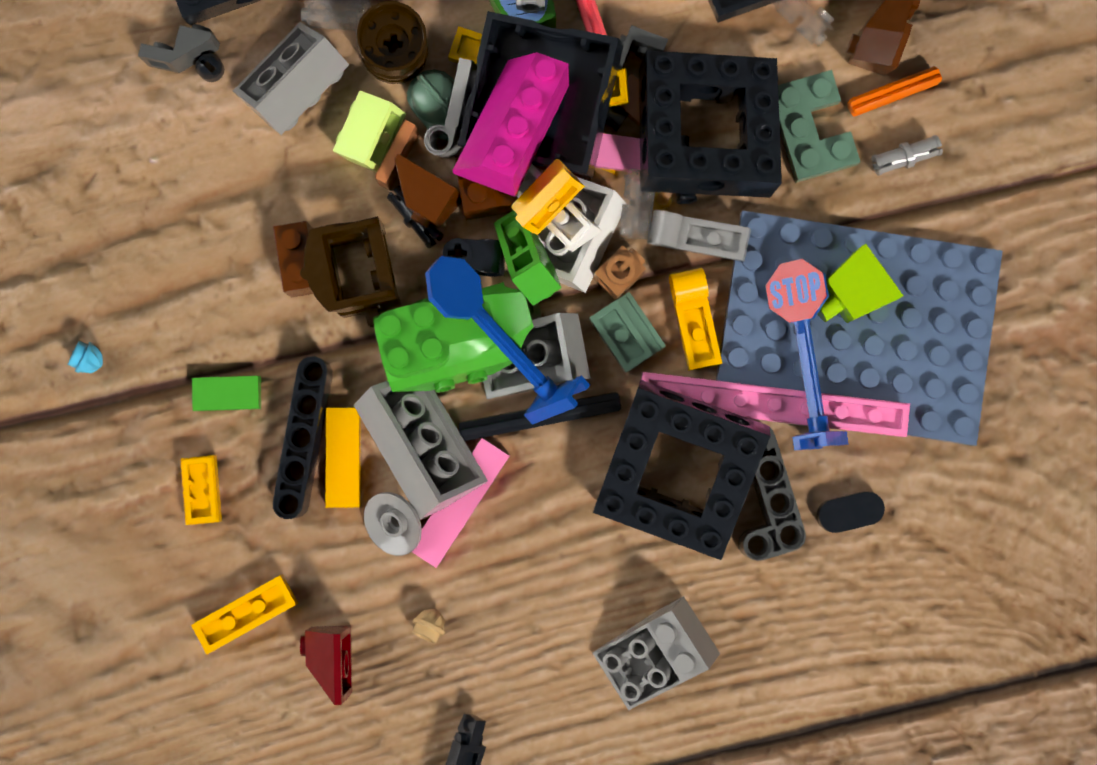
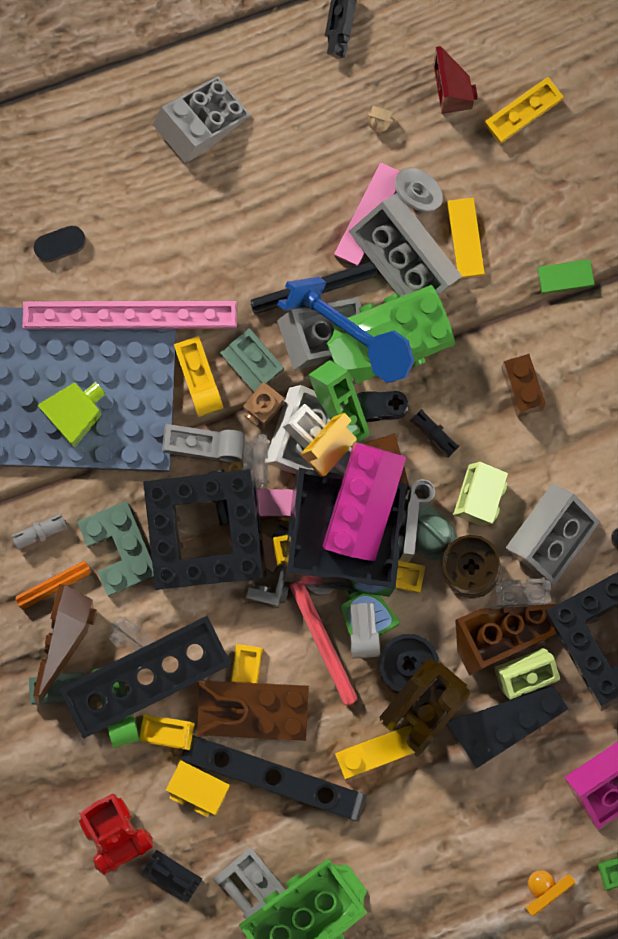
camera: 175 degrees right, 5 degrees down
yellow plate [180,455,222,525] -> none
black beam [273,356,333,519] -> none
dark brown animal [300,216,401,328] -> none
nougat tile [375,120,419,191] -> none
reddish brown slope [394,154,462,228] -> none
black brick [593,380,771,560] -> none
dark grey beam [738,424,806,561] -> none
piece [766,259,849,451] -> none

